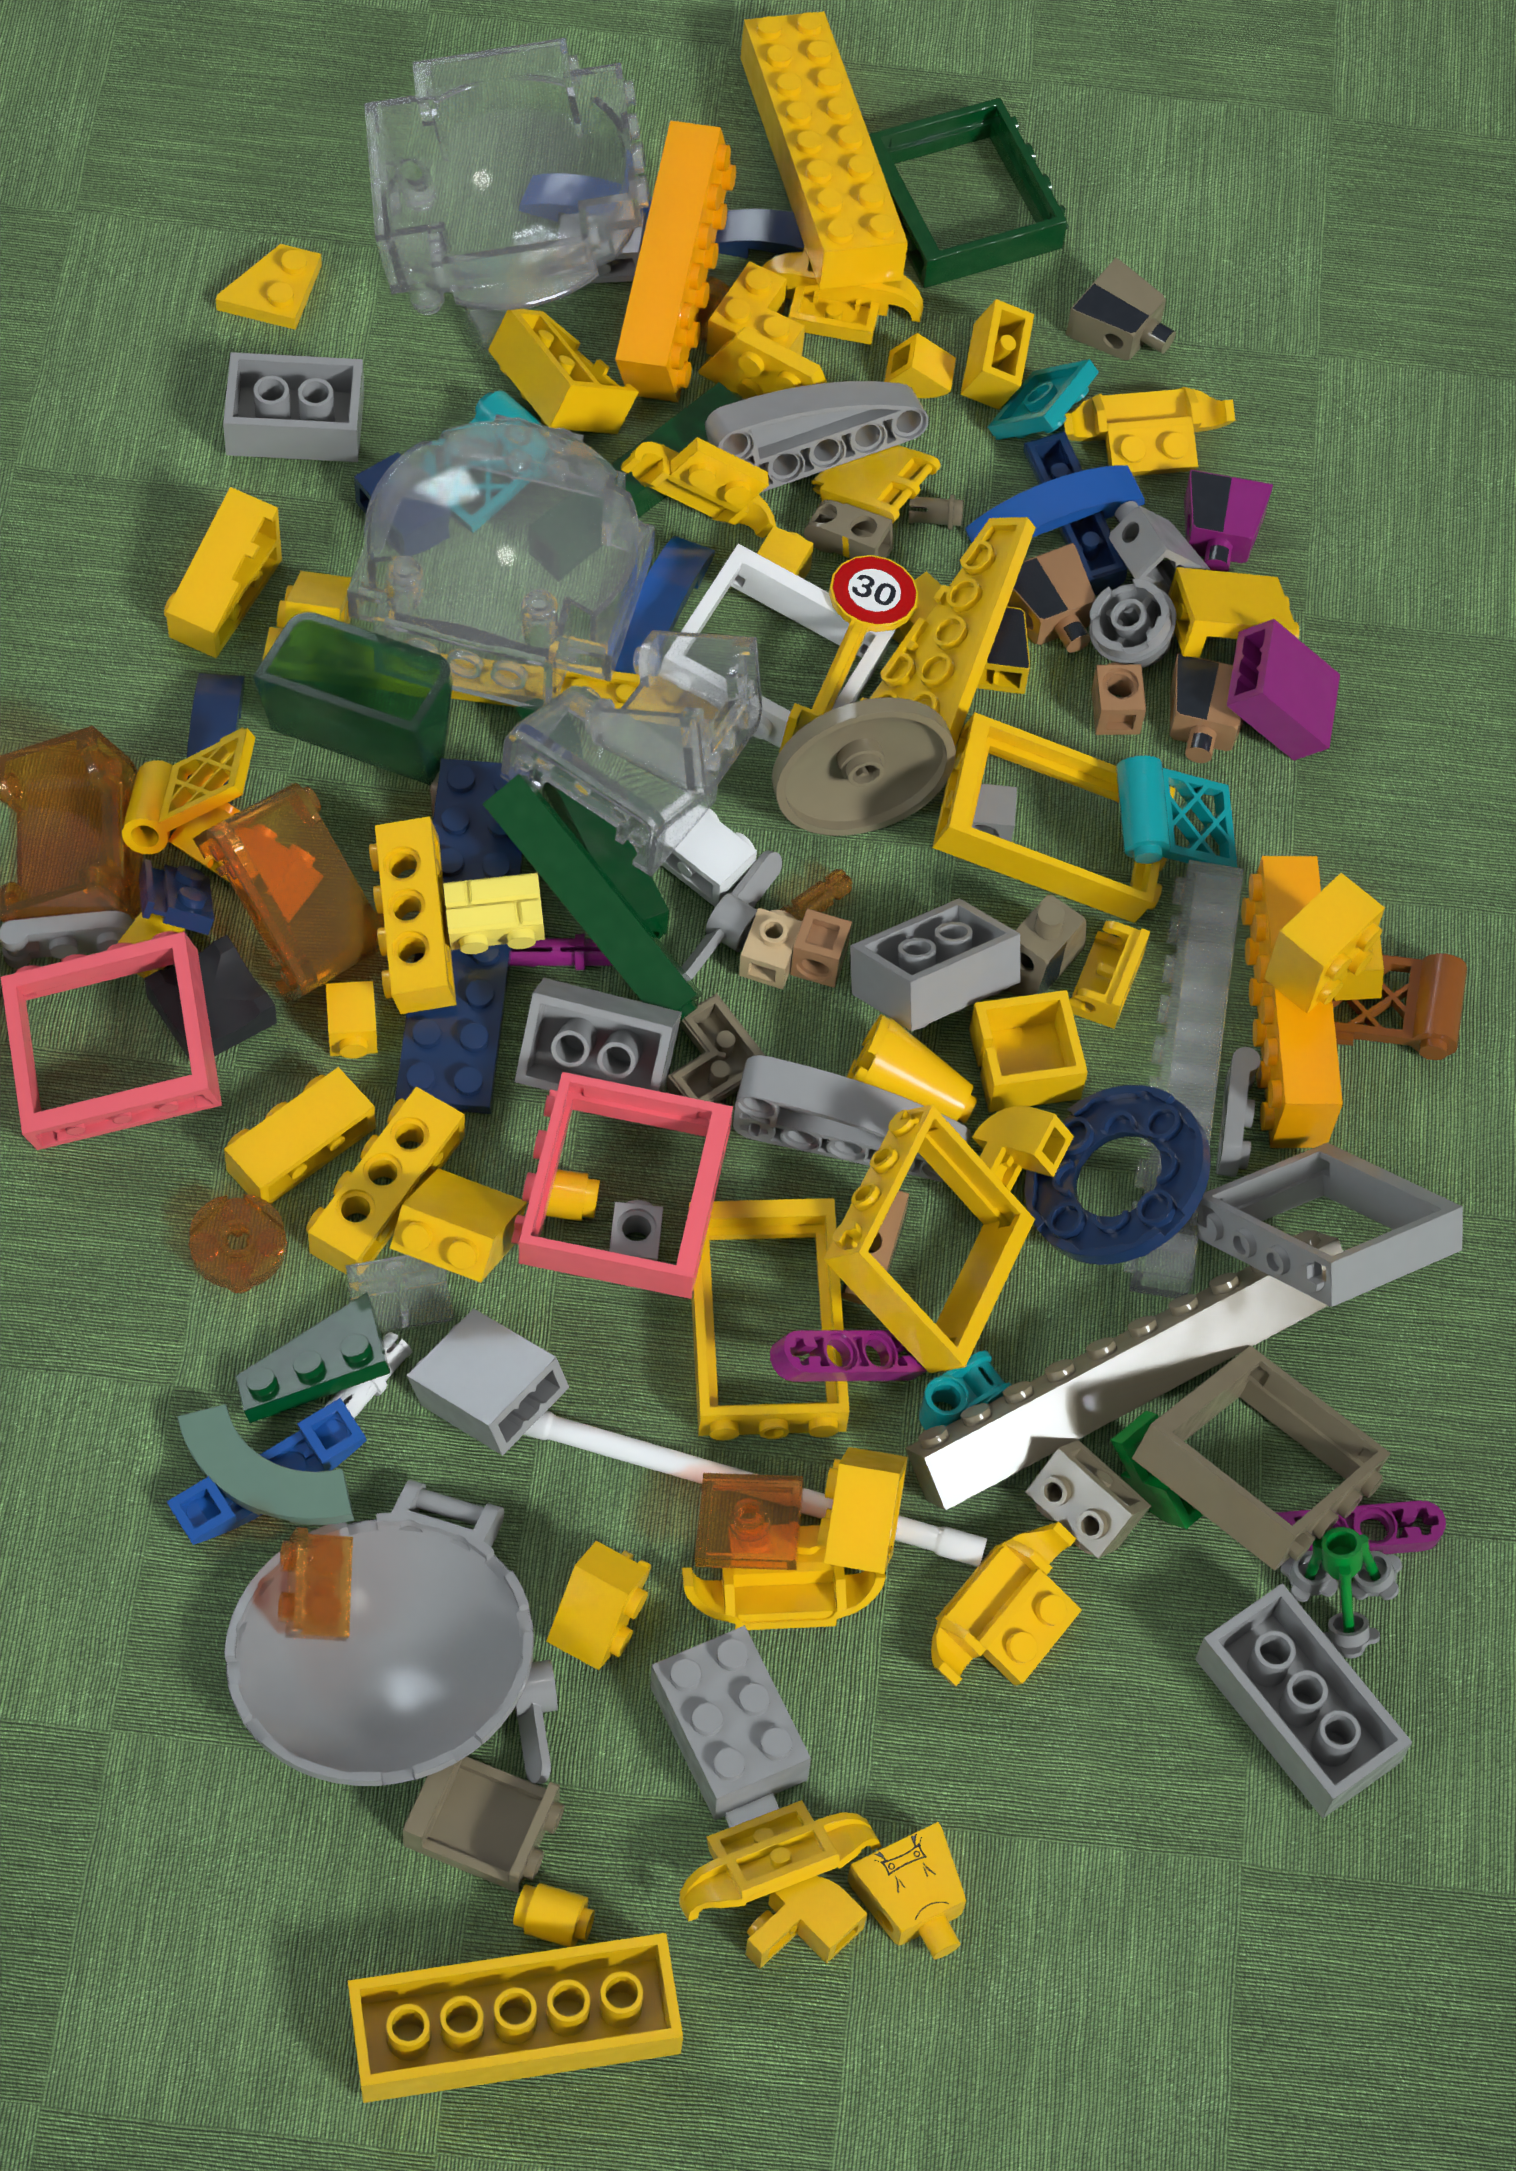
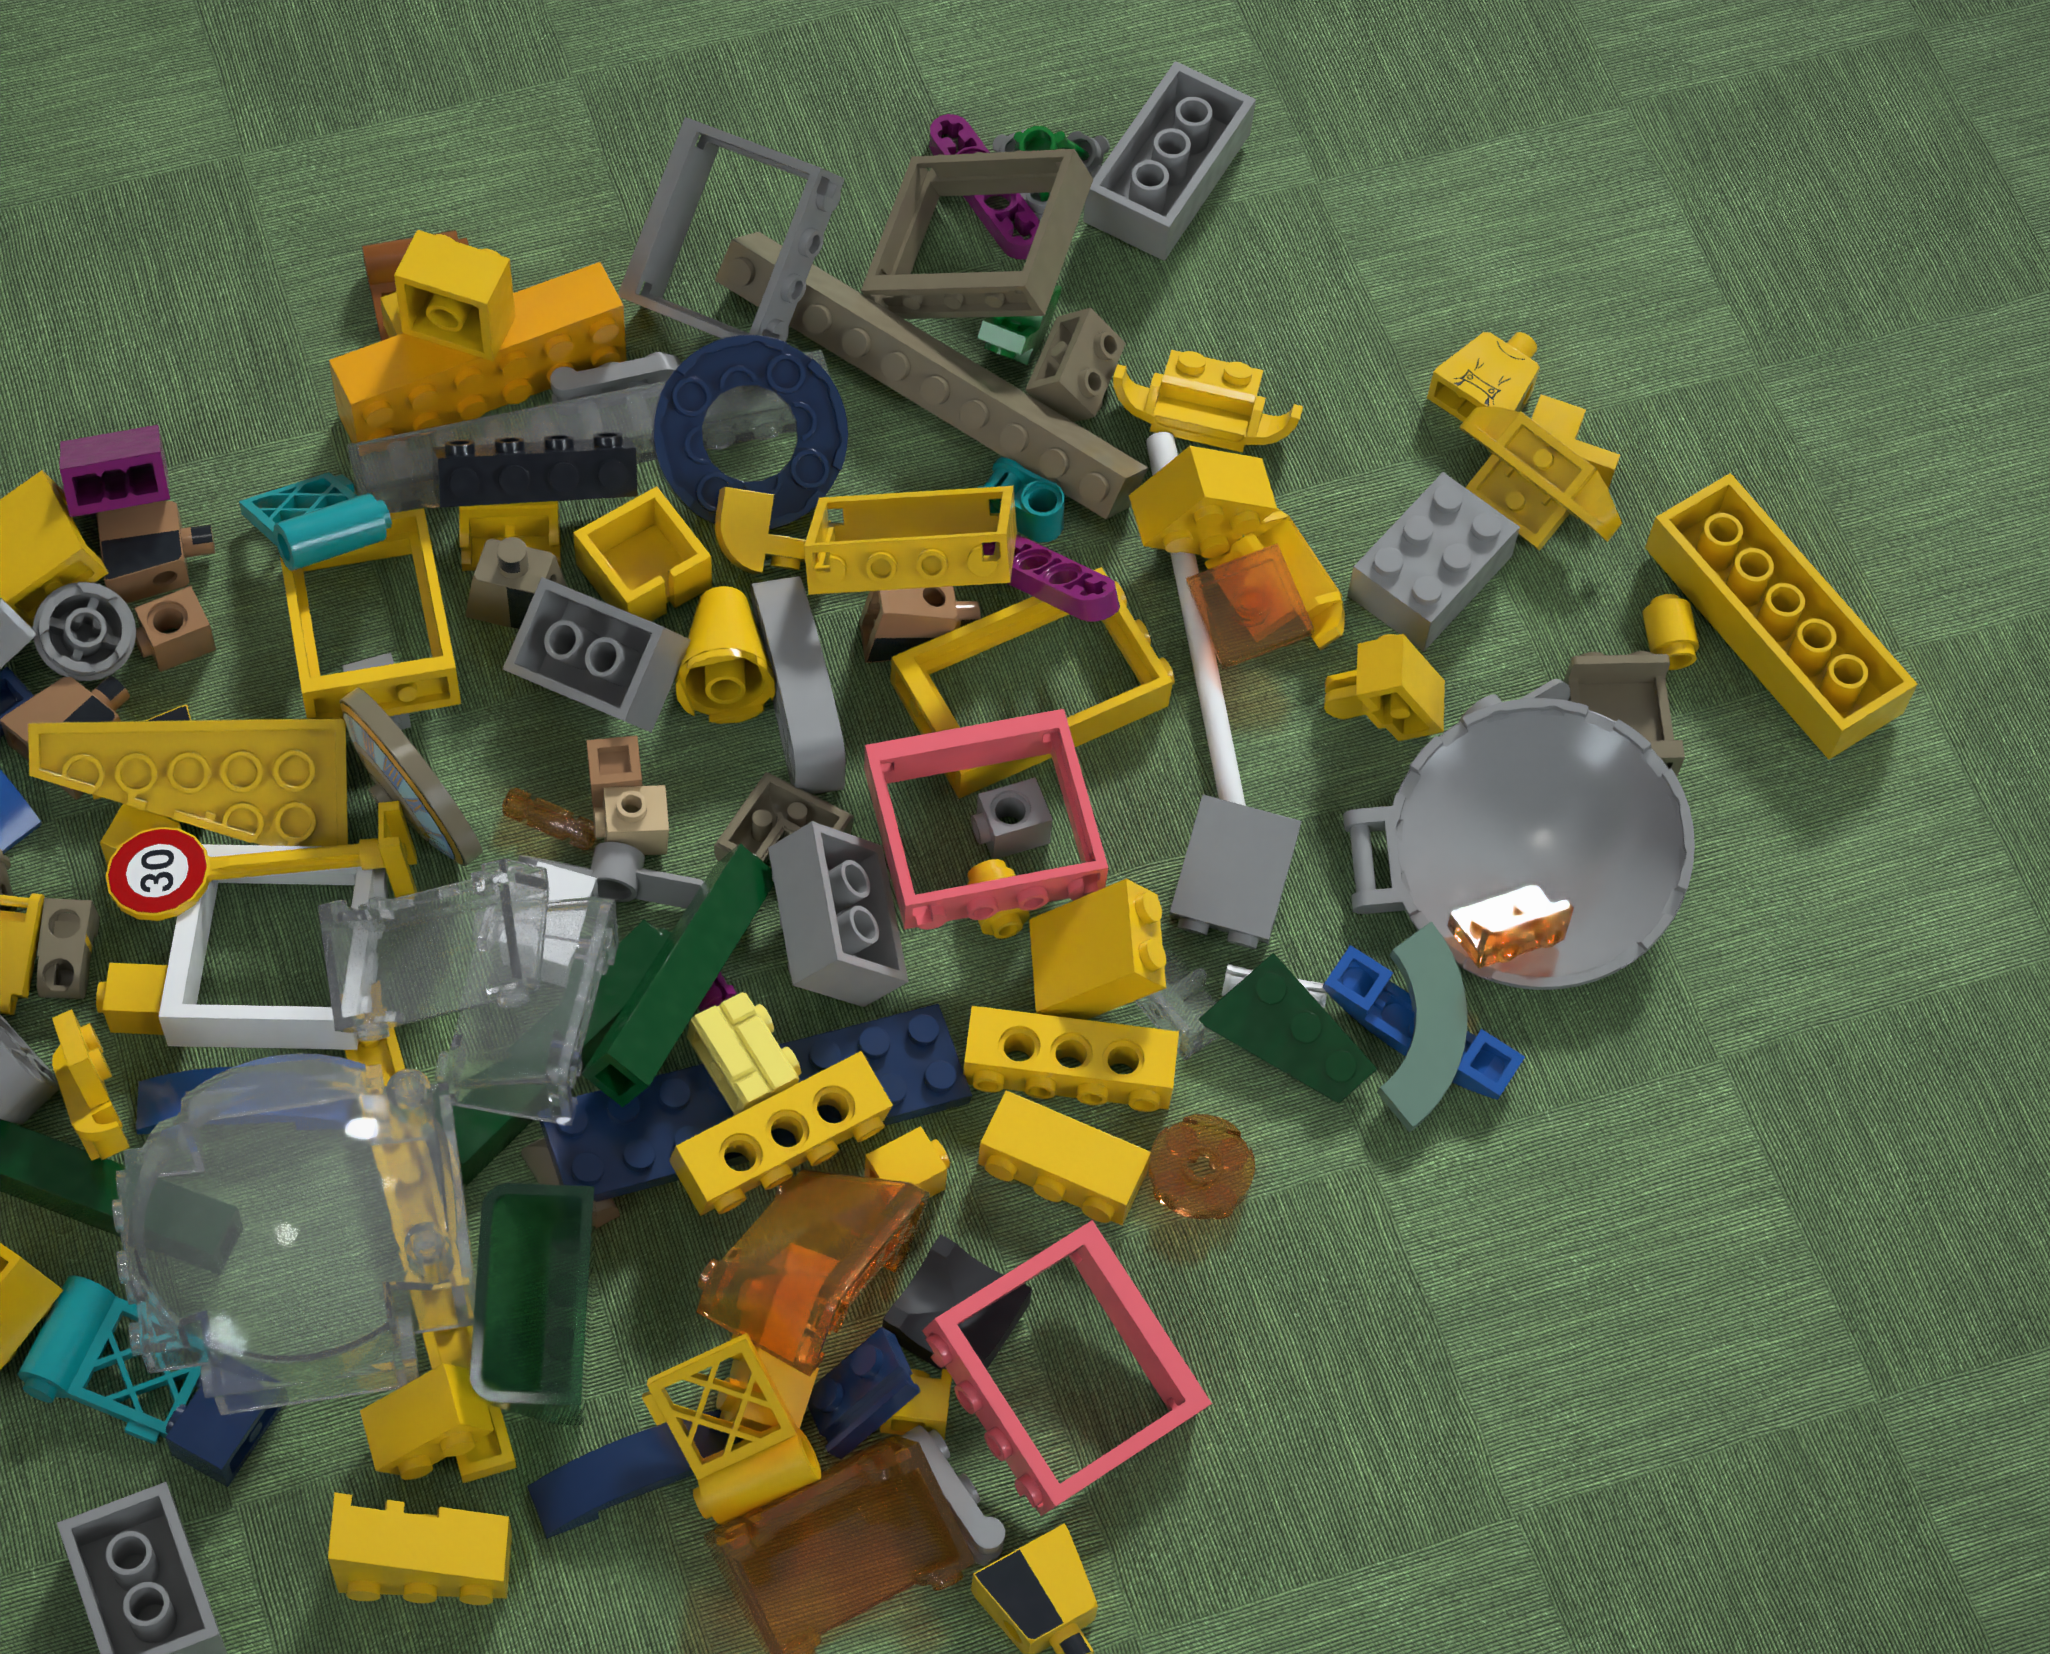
camera: 115 degrees left, 0 degrees up
none -> black brick [432,432,638,507]

